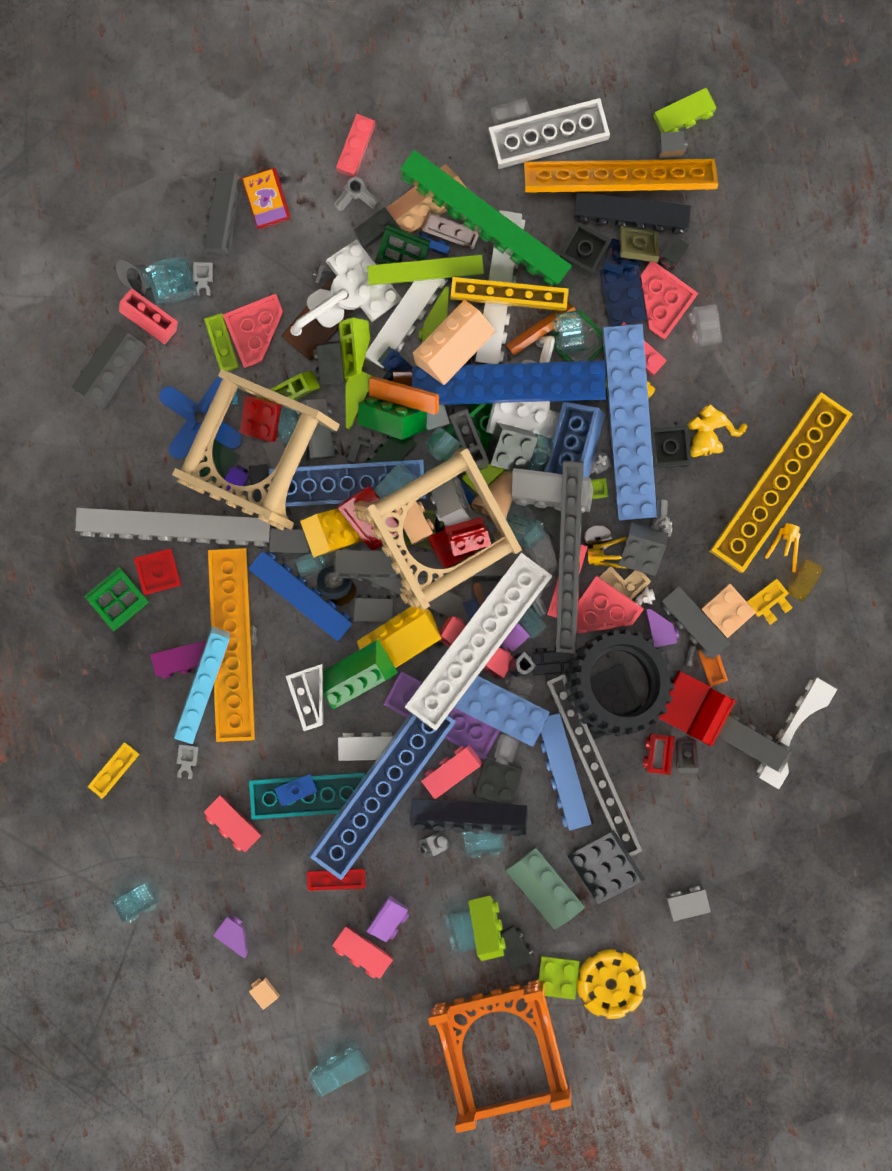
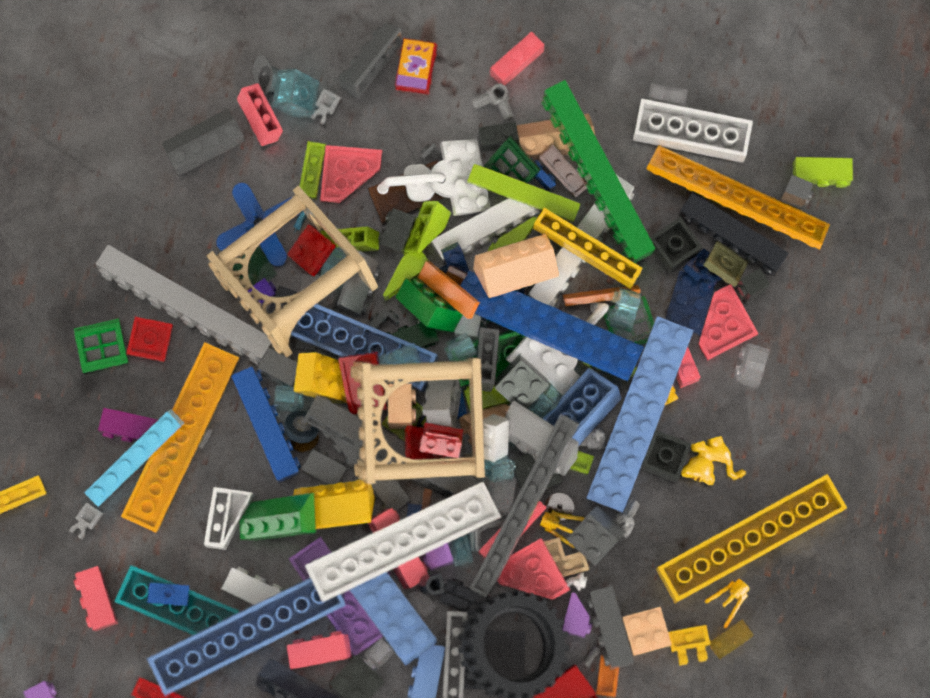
camera: 25 degrees right, 10 degrees down
none -> white brick [483,414,509,462]

